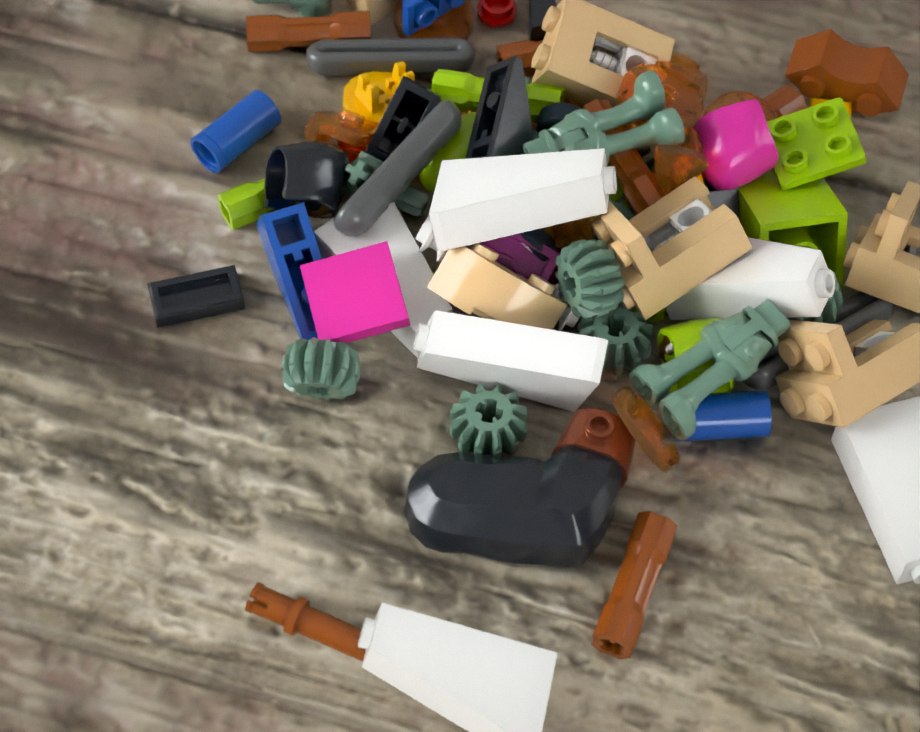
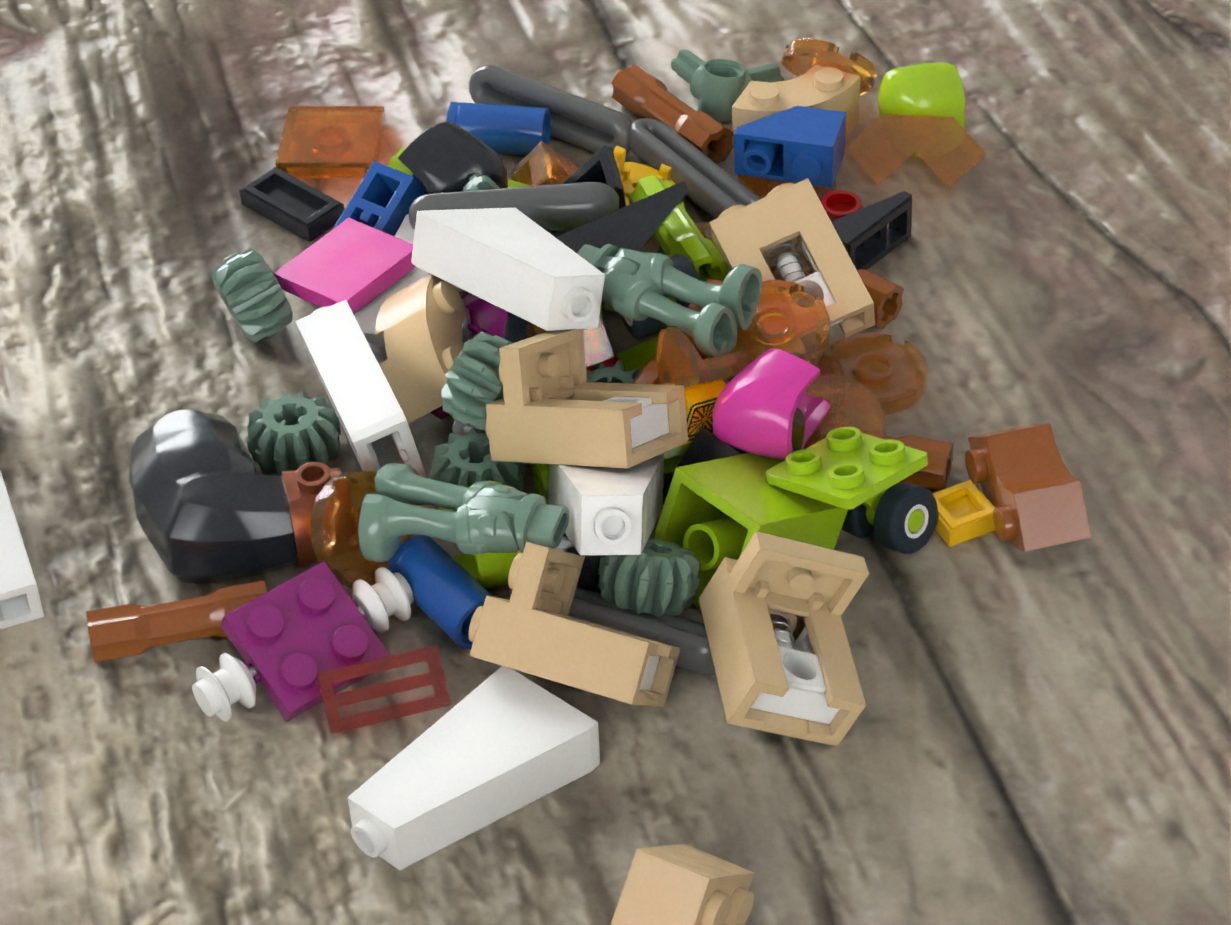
camera: 60 degrees right, 15 degrees down
none -> magenta plate [192,561,414,722]
none -> clear orange tile [275,106,386,178]
none -> clear red tile [316,645,451,734]
none -> dark grey piece [469,65,632,154]

